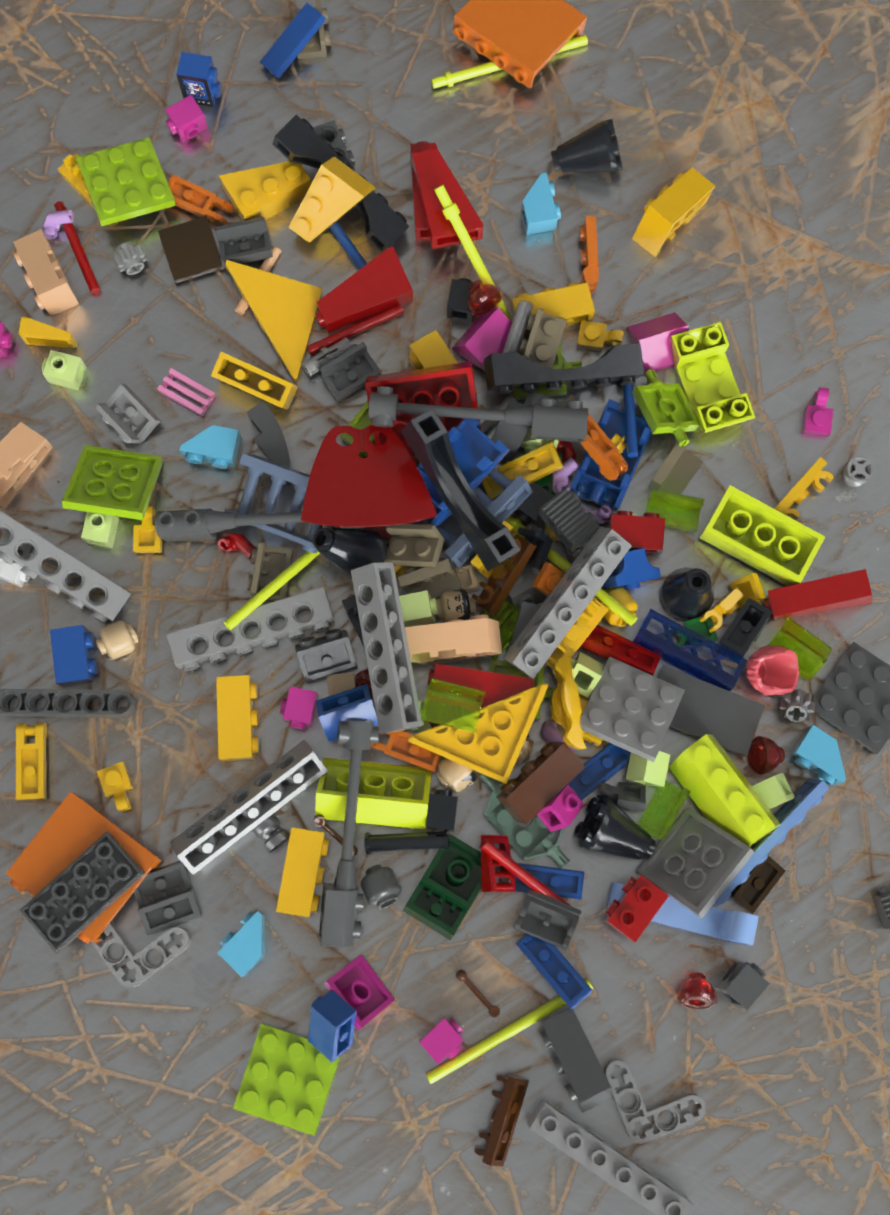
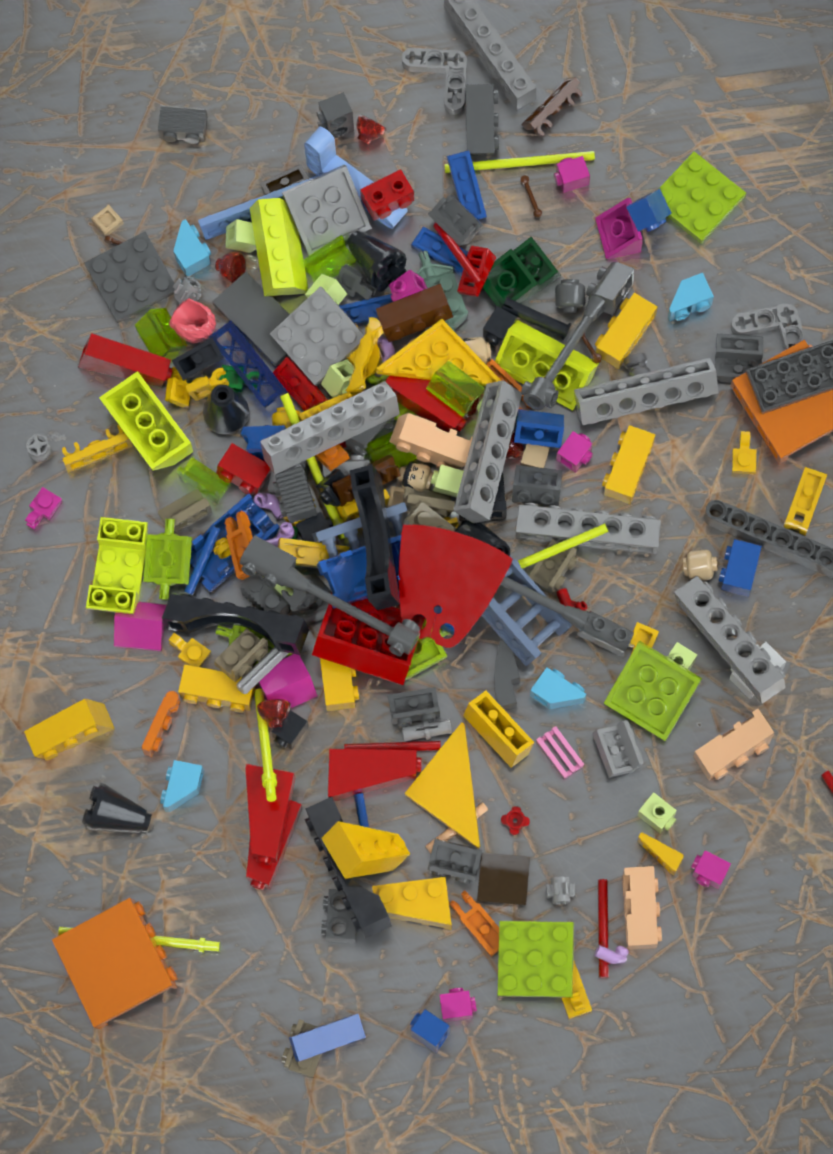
camera: 150 degrees left, 5 degrees down
none -> red plate [501,806,530,835]

